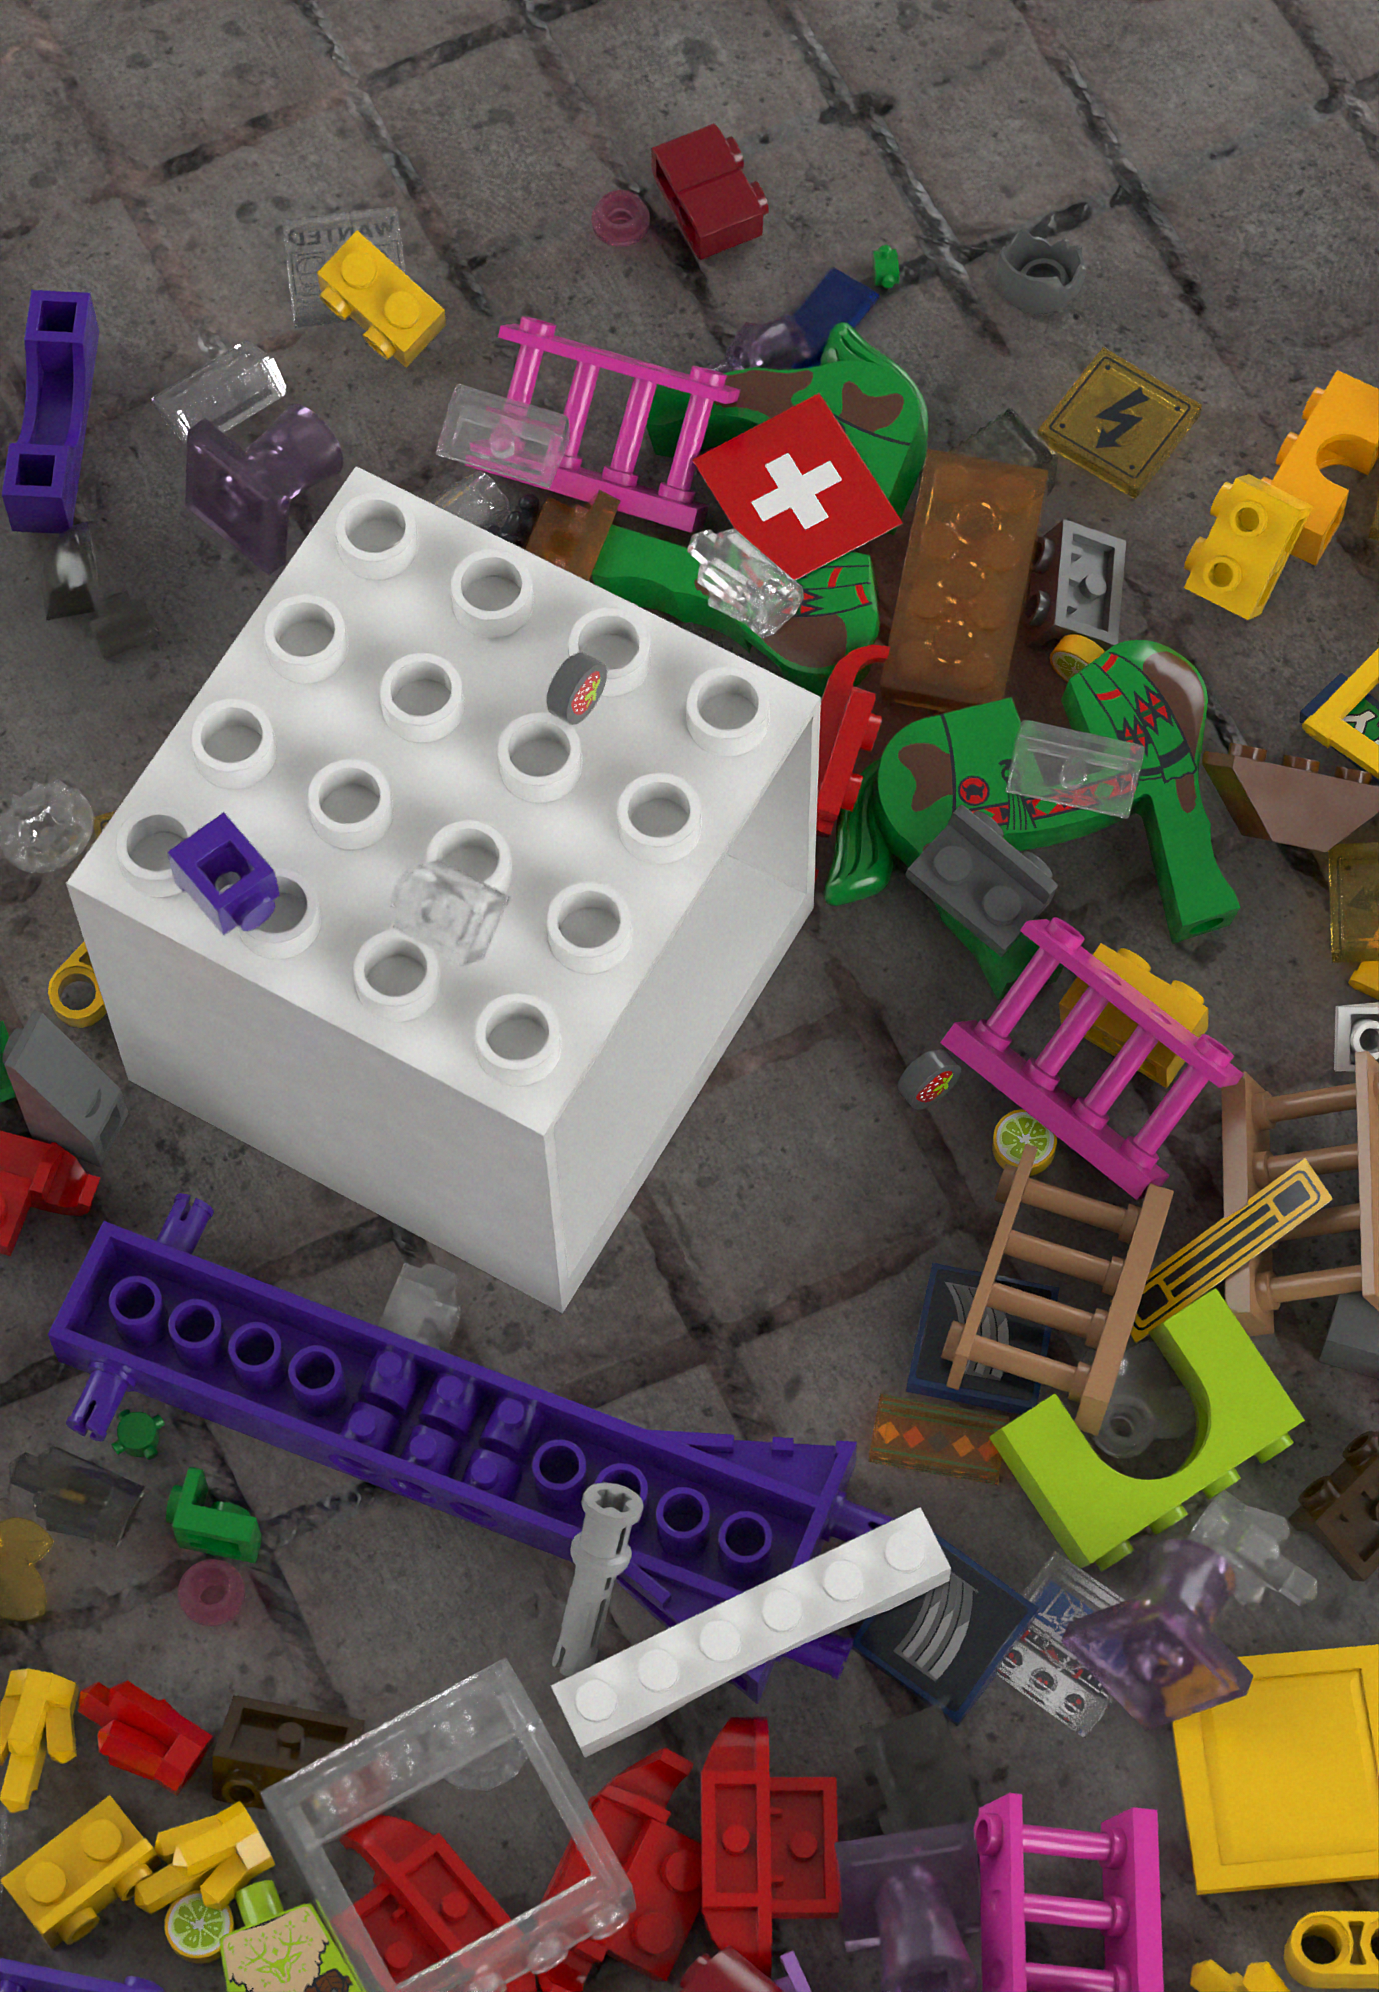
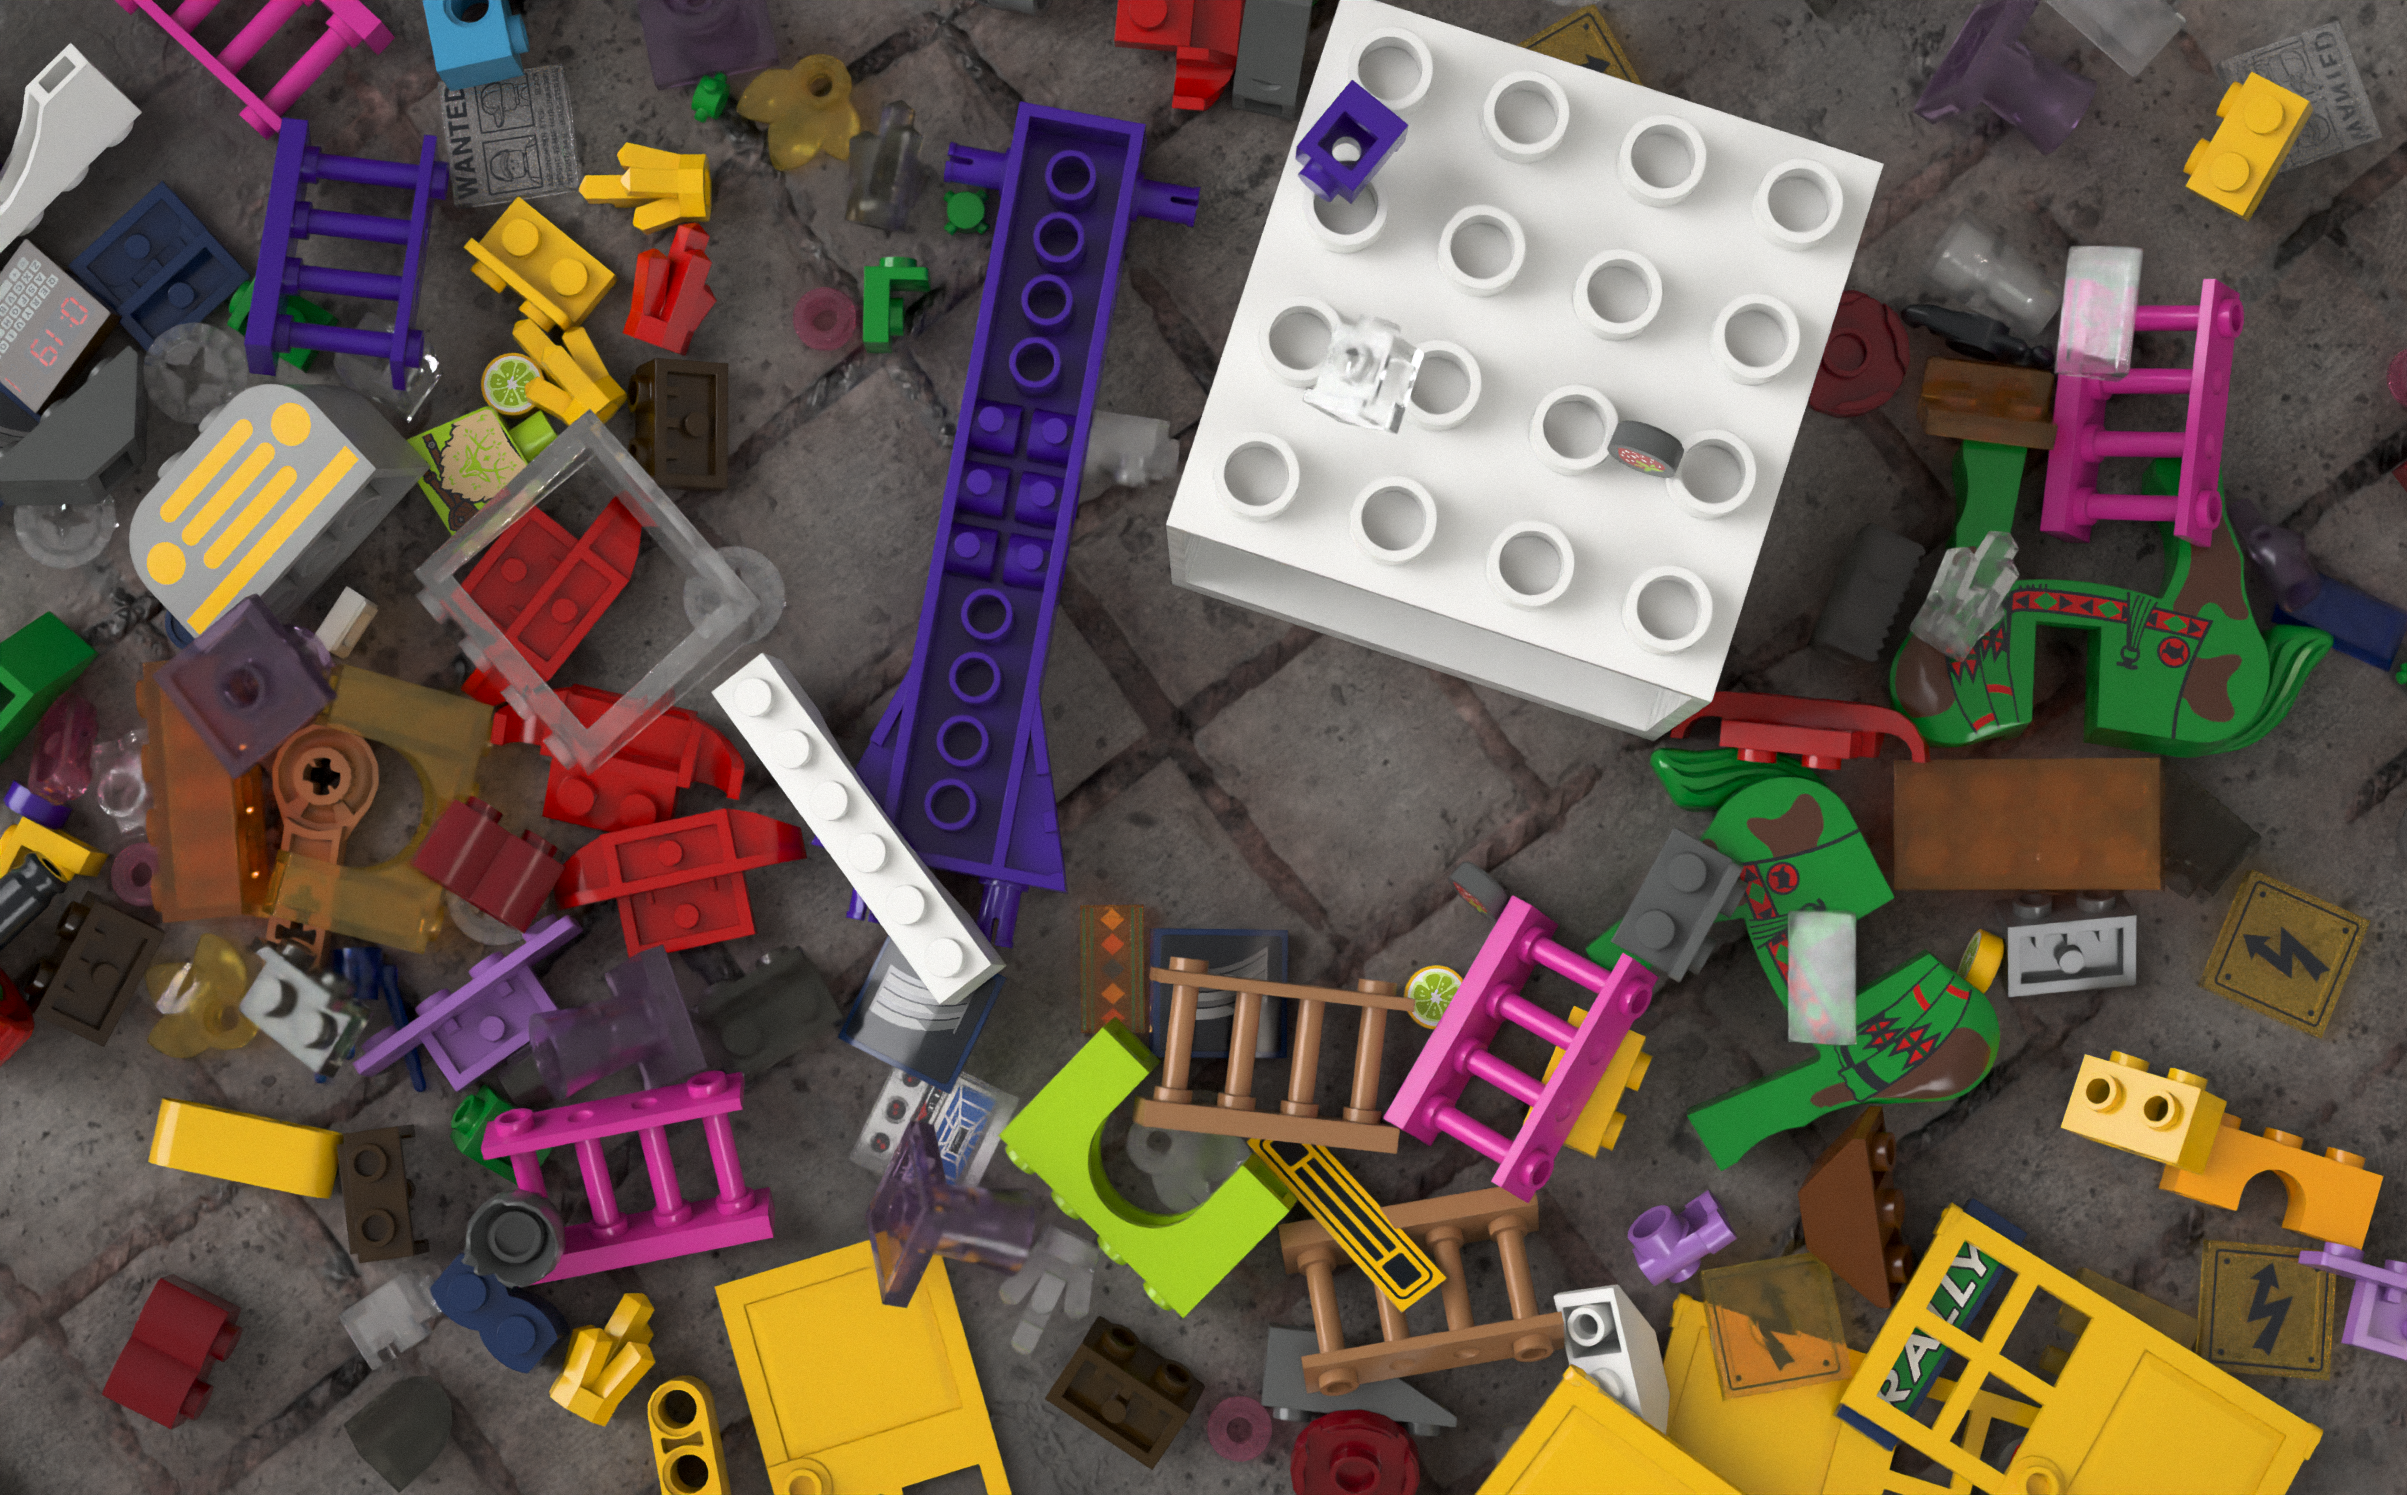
camera: 80 degrees right, 20 degrees up
light grey pin [552,1483,643,1677] -> none
red sticker [692,393,903,591] -> none
none -> medium lavender plate [1628,1189,1738,1286]

